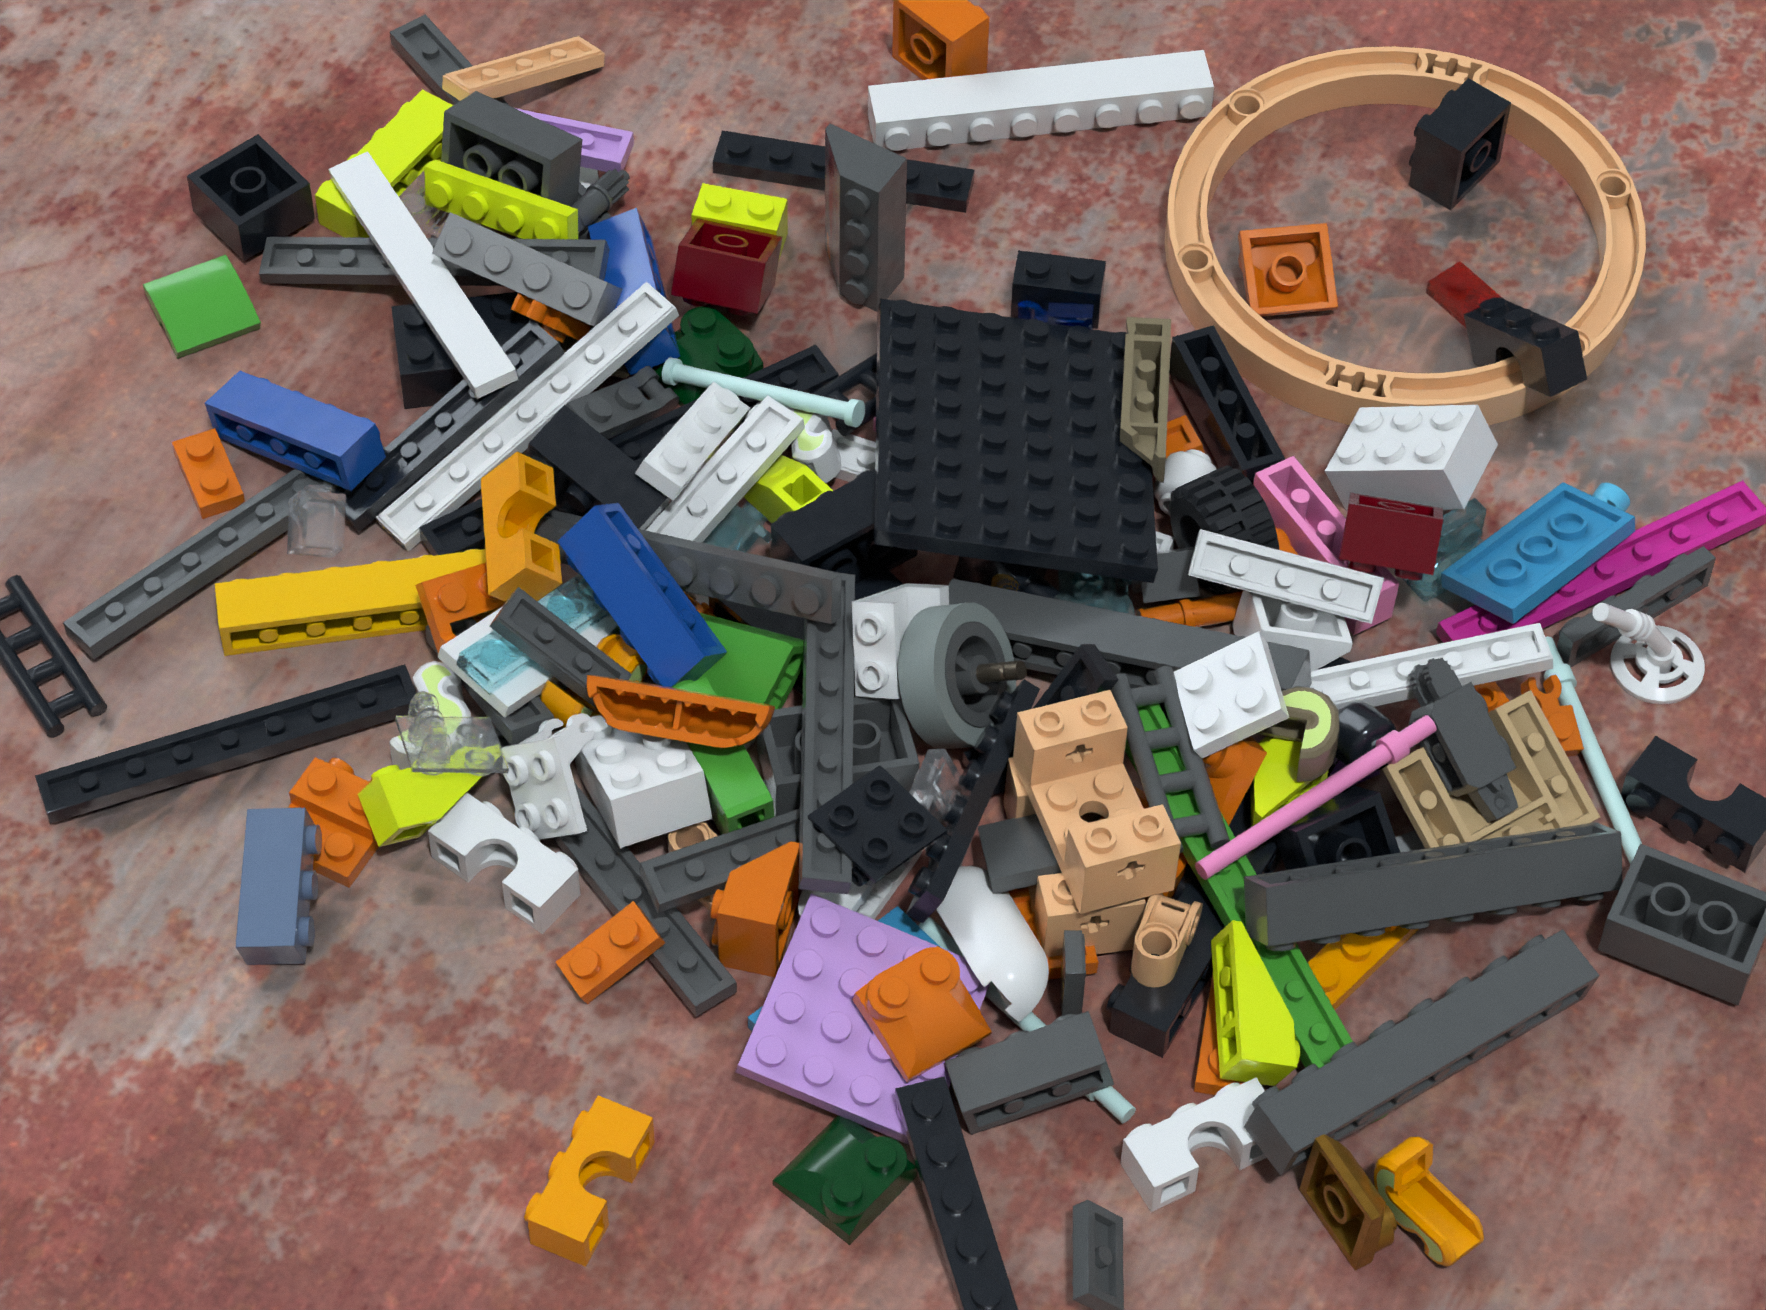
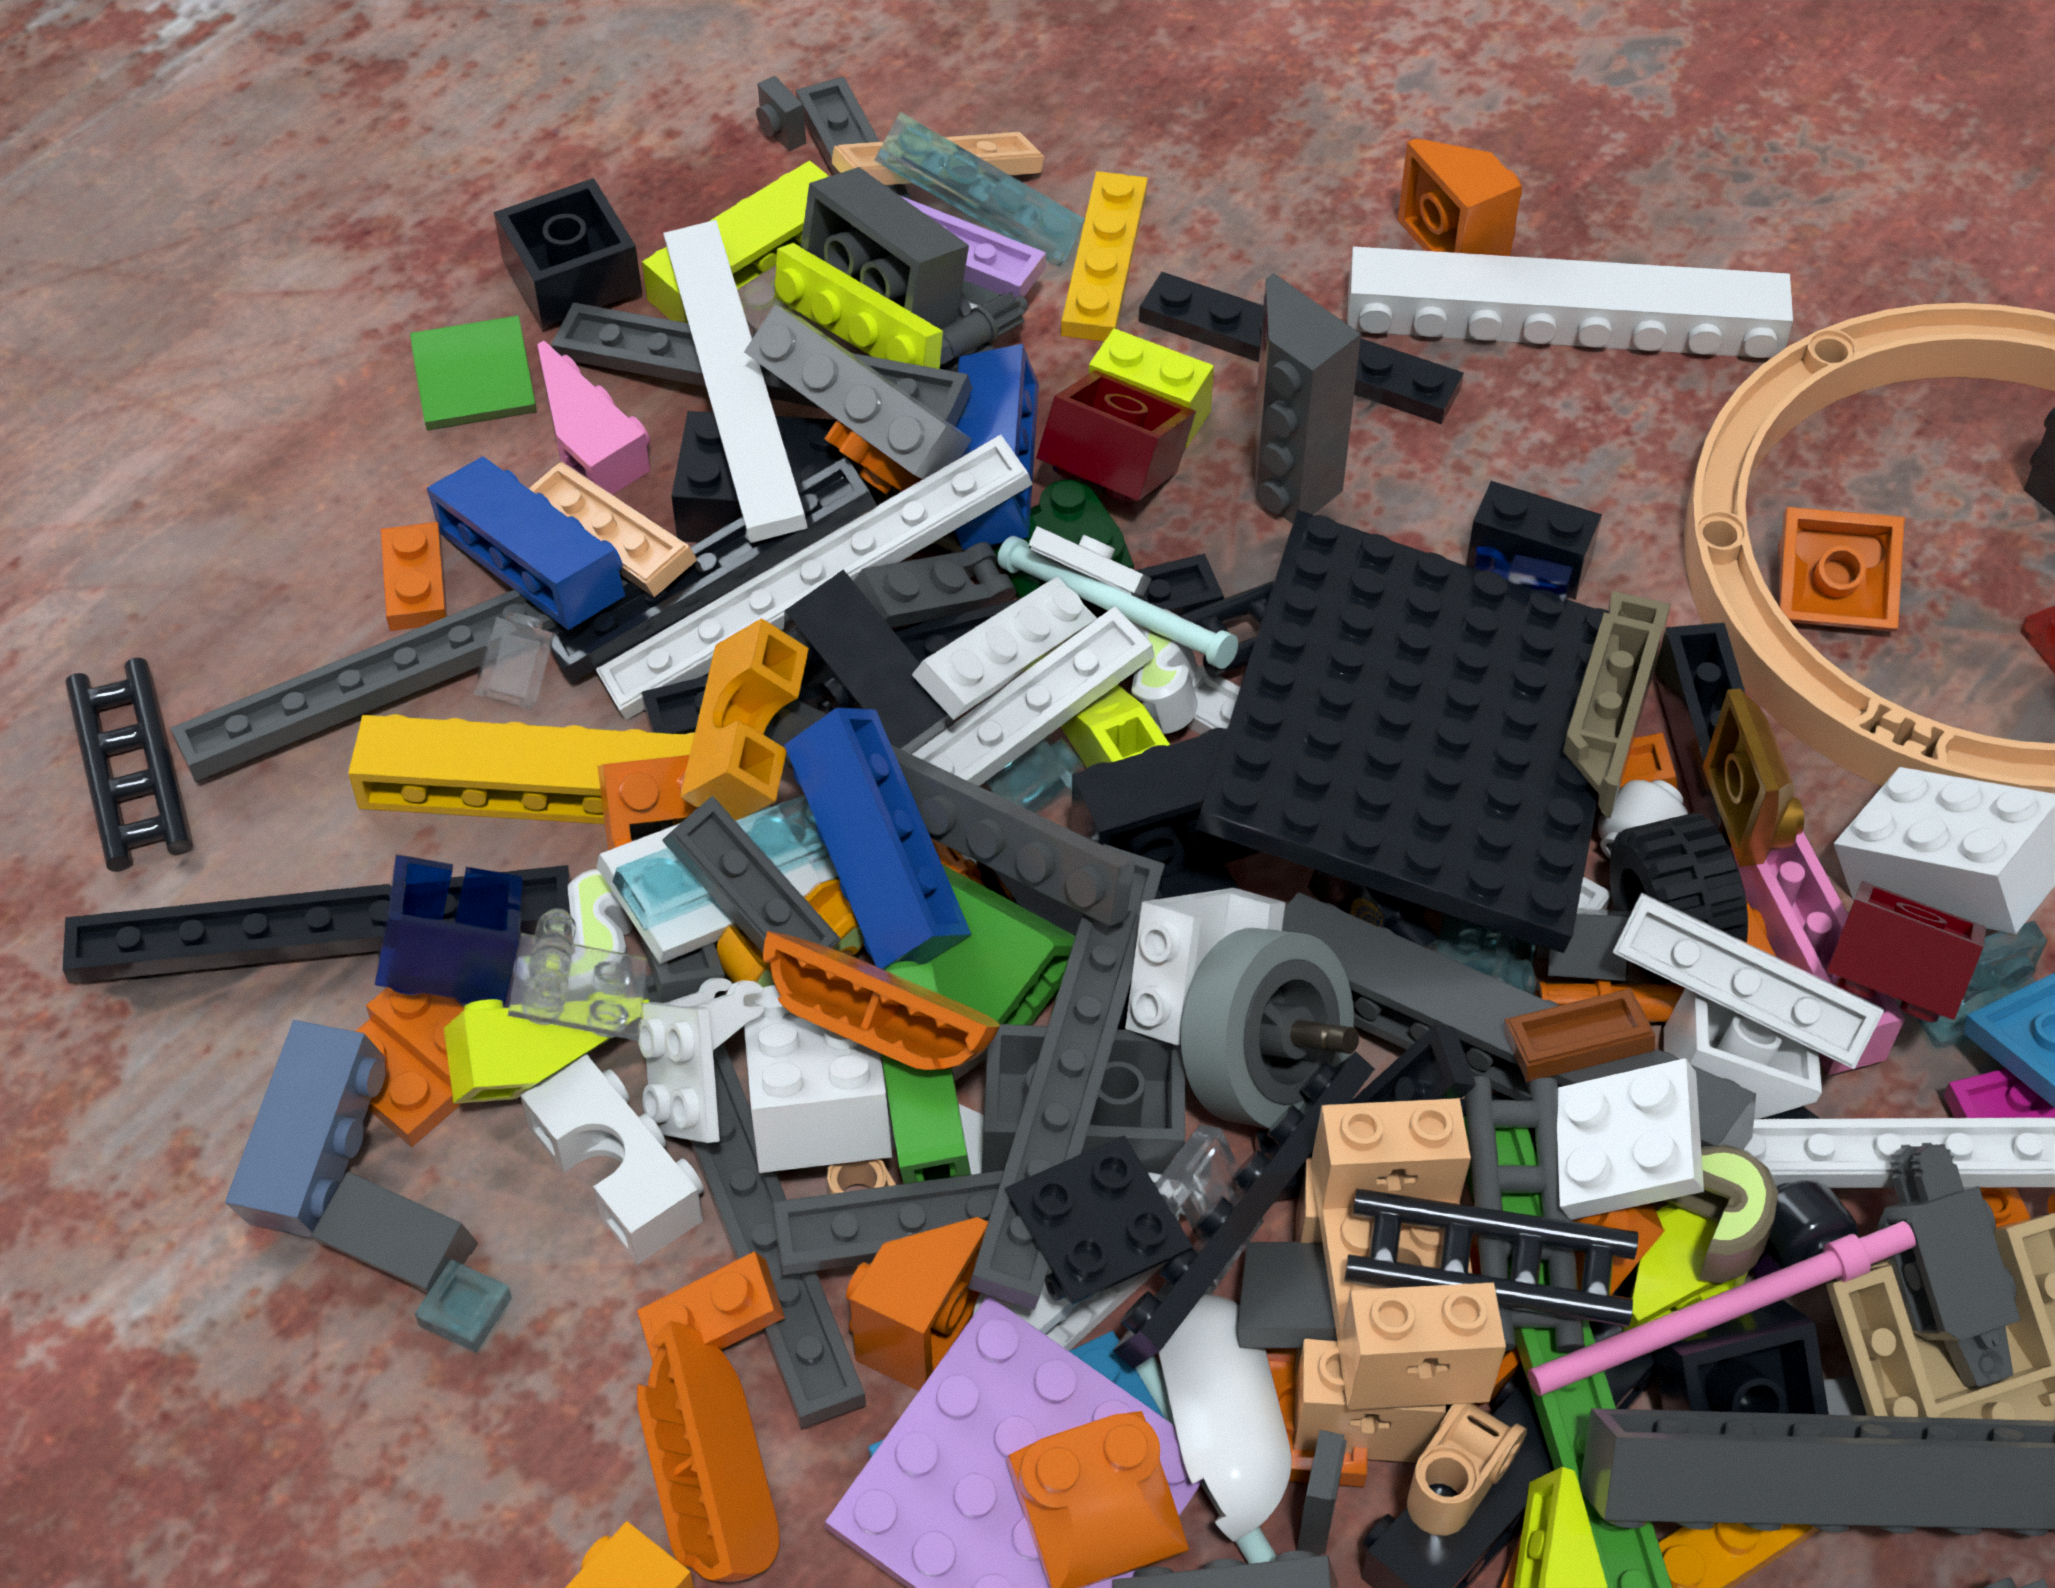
camera: 15 degrees right, 0 degrees up
none -> dark grey hinge [311,1171,478,1297]
none -> clear blue piece [375,854,523,1006]
none -> clear light blue plate [415,1259,512,1353]
none -> light nougat tile [529,461,697,598]
none -> bright pink slope [537,340,650,495]
none -> orange brick [637,1321,779,1583]
none -> dark grey plate [756,76,806,152]
none -> clear light blue plate [874,112,1085,267]
none -> white plate [1028,526,1152,598]
none -> yellow plate [1061,171,1148,341]
none -> black bar [1344,1188,1638,1327]
none -> dark orange tile [1504,988,1655,1082]
none -> pearl gold slope [1703,688,1804,867]

